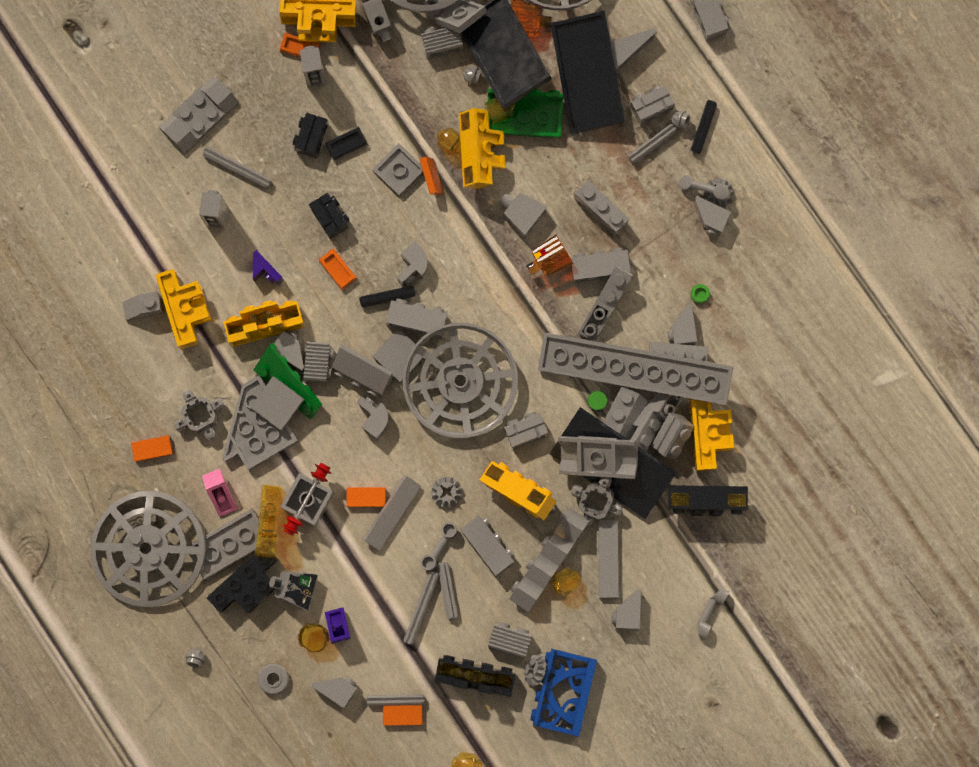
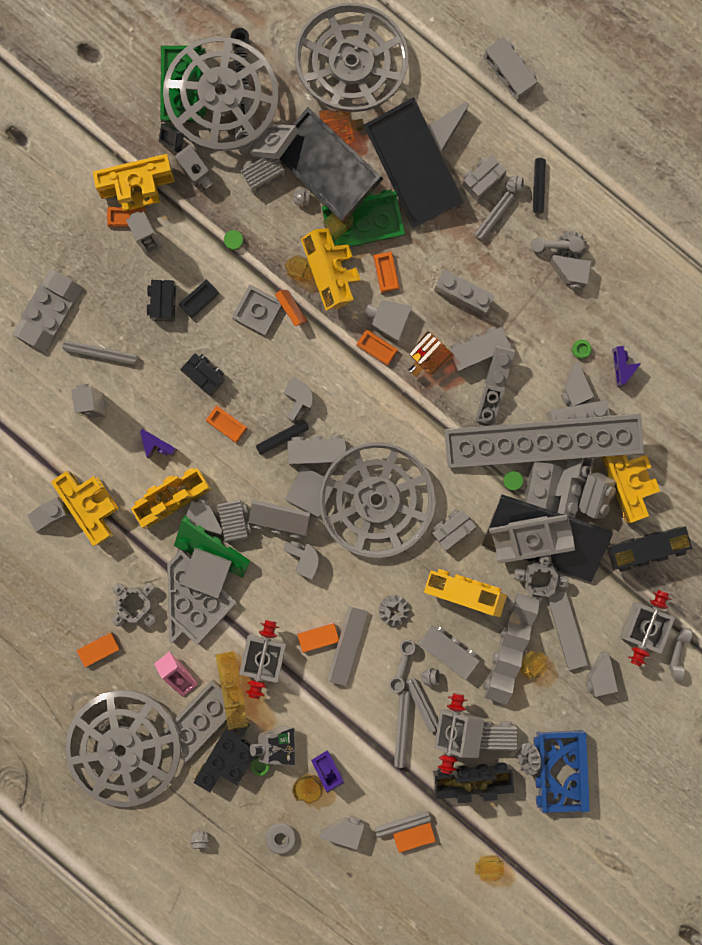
camera: 20 degrees left, 5 degrees up
none -> bright green tile [224,230,243,250]
none -> bright green tile [250,756,270,776]
none -> orange tile [356,329,398,366]
none -> orange tile [373,252,399,293]
none -> light grey plate [421,668,440,687]
none -> light grey brick [434,693,485,774]
none -> dark purple slope [612,346,641,387]
none -> light grey brick [620,590,675,667]

